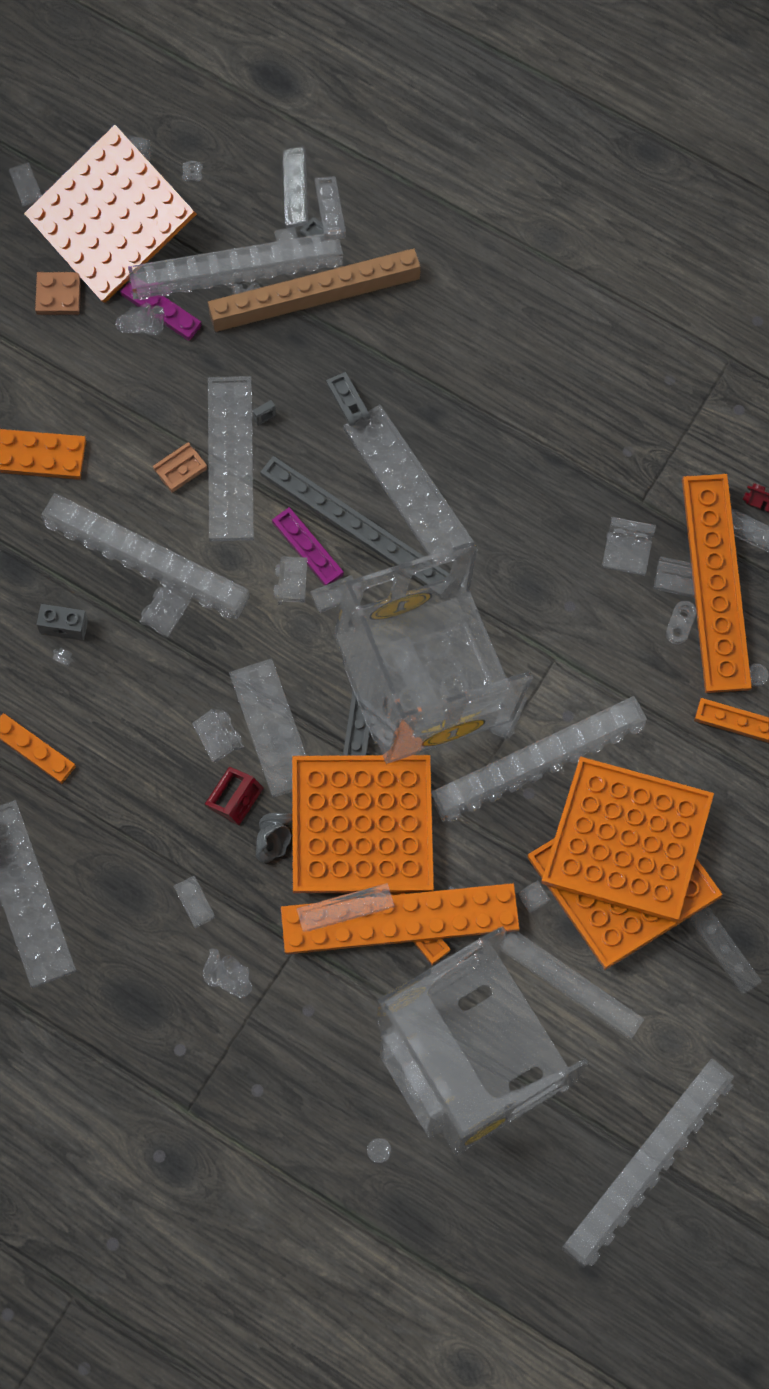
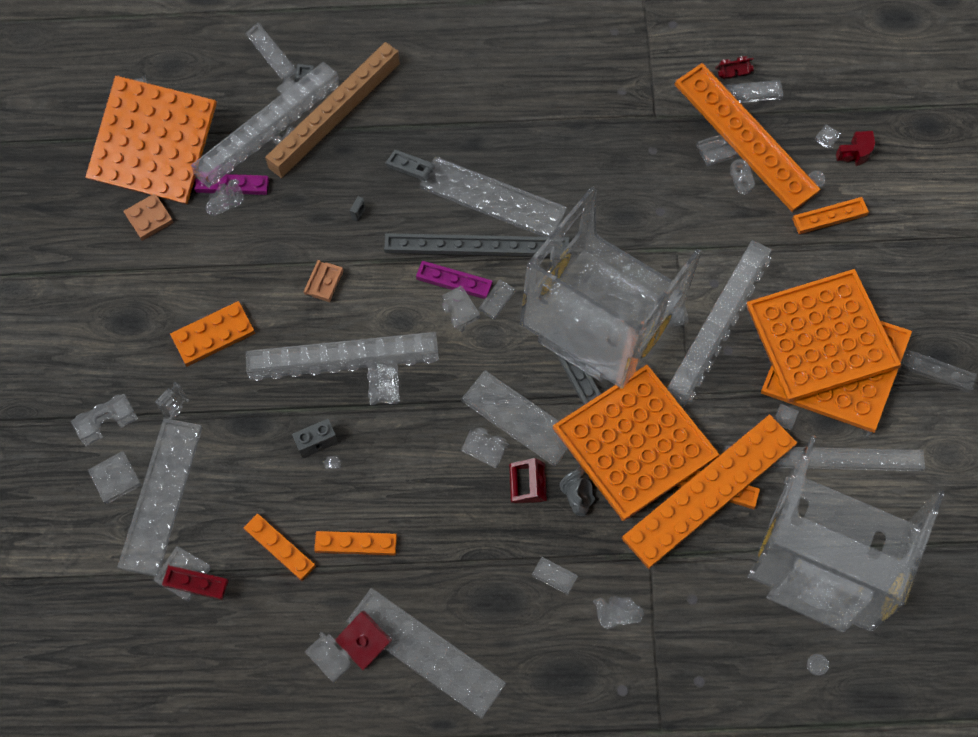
camera: 30 degrees left, 5 degrees down
clear slope [9,162,42,206] -> none
clear plate [182,161,203,182] -> none
clear plate [208,376,254,542] -> none
clear plate [297,883,394,933] -> none
clear plate [315,176,346,240] -> none
clear bracket [602,517,656,575] -> none

